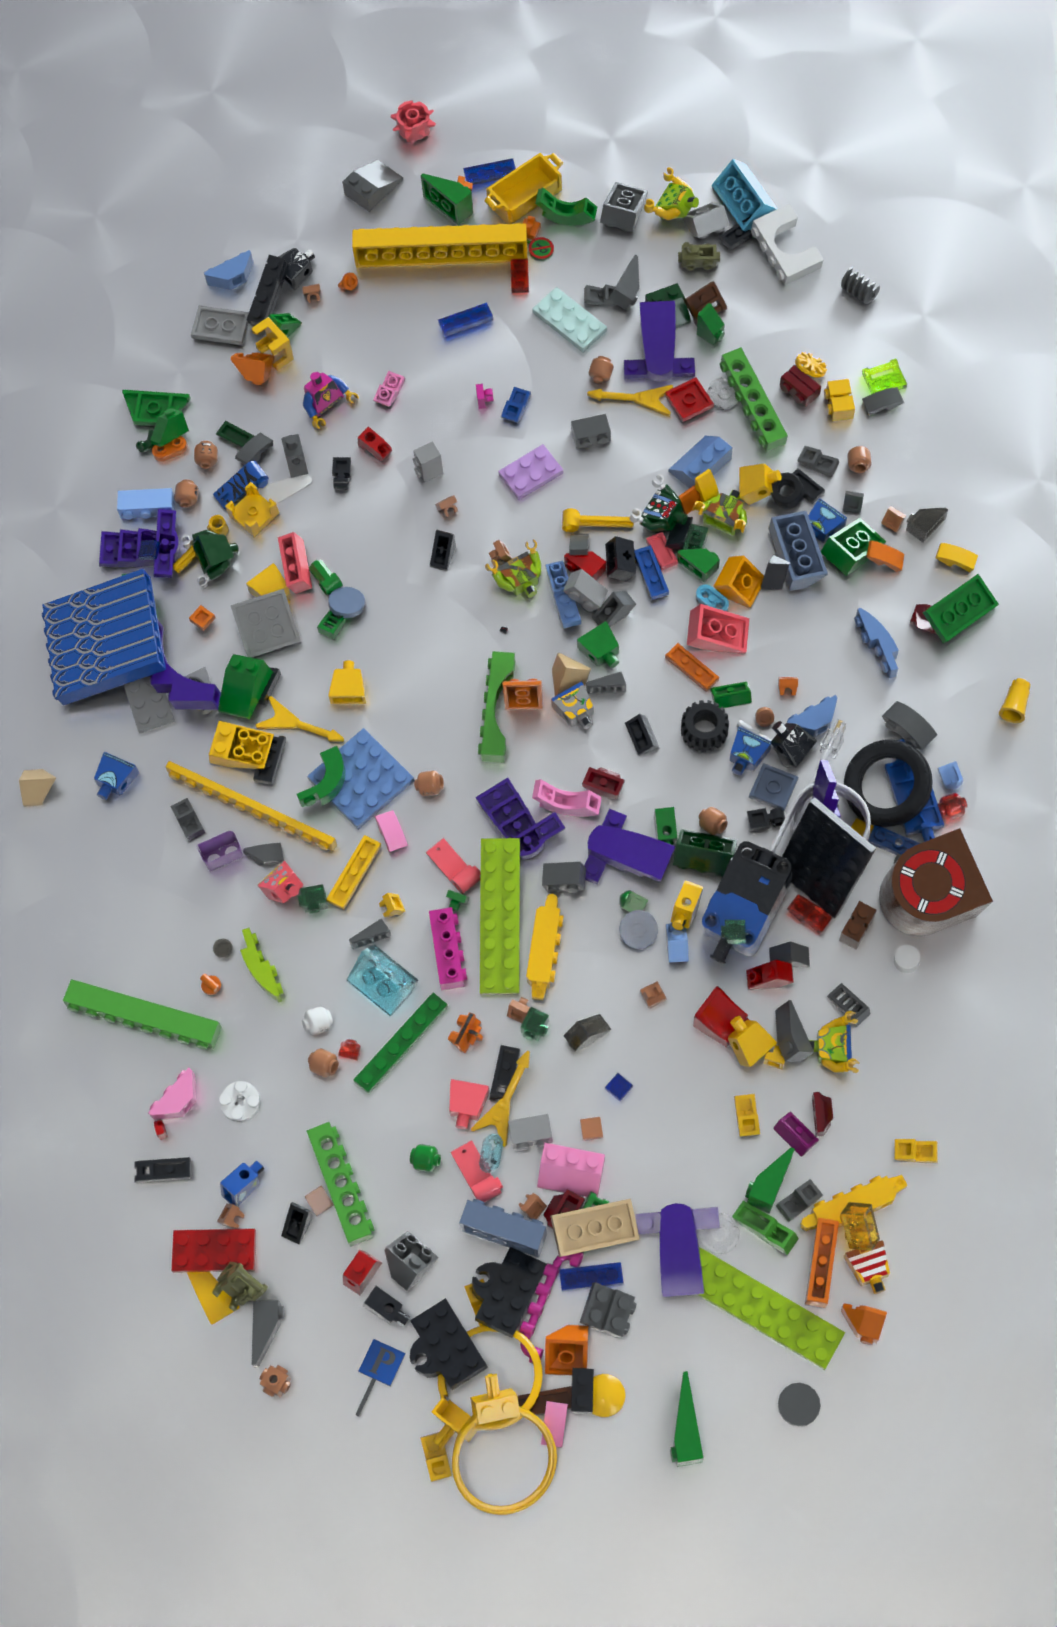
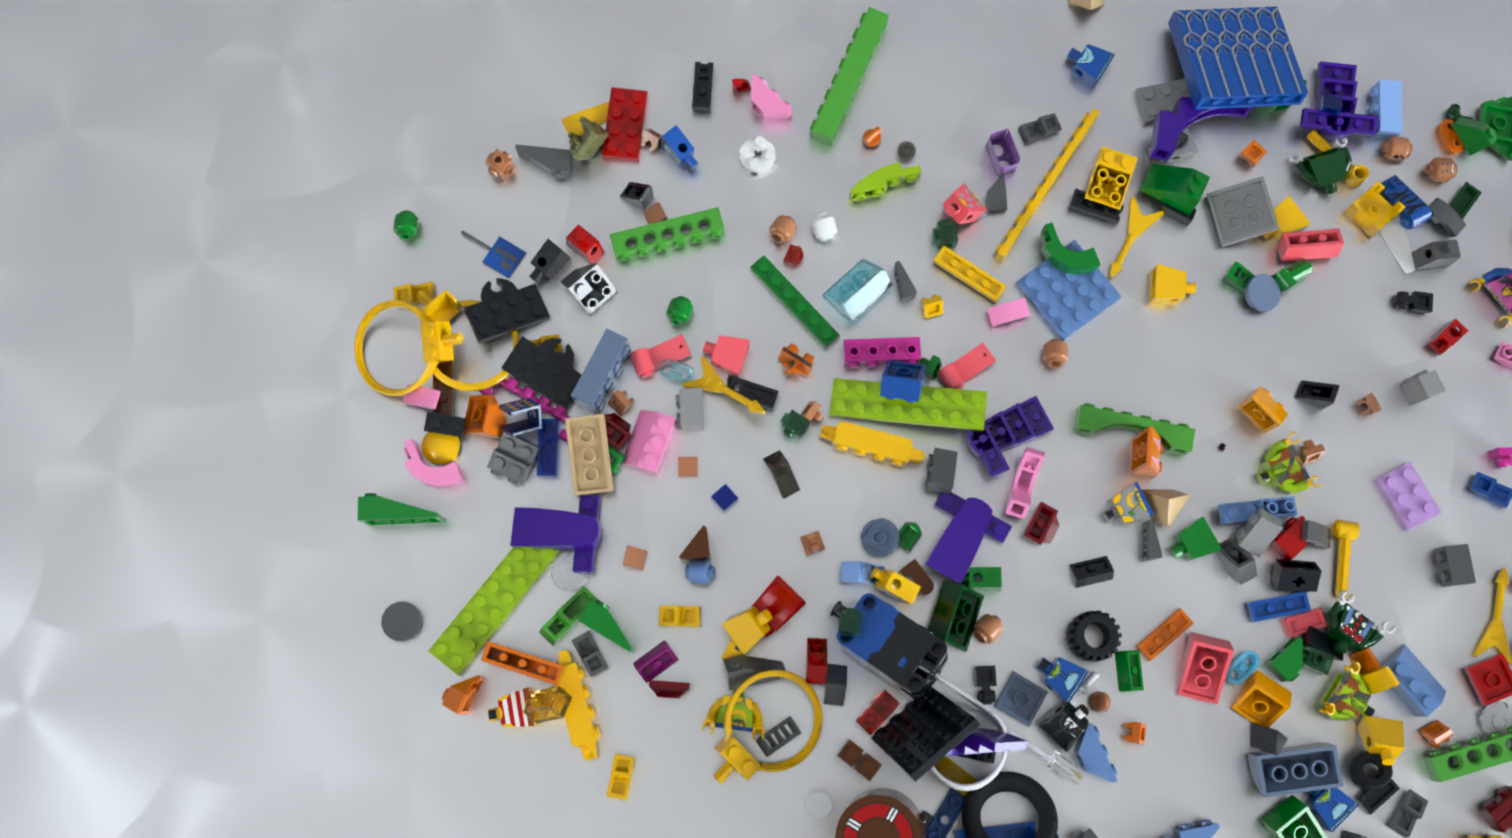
camera: 90 degrees right, 10 degrees up
none -> green head [393,210,419,240]
none -> bright pink arch [404,439,465,488]
none -> dark blue piece [499,397,542,436]
none -> nougat slope [623,545,647,570]
none -> reddish brown slope [679,525,711,563]
none -> medium blue head [685,559,715,585]
none -> yellow brick [713,670,823,784]
none -> blue slope [880,360,926,403]
none -> reddish brown leg [898,559,934,596]
none -> light orange slope [1238,386,1288,433]
none -> orange tile [1421,720,1453,749]

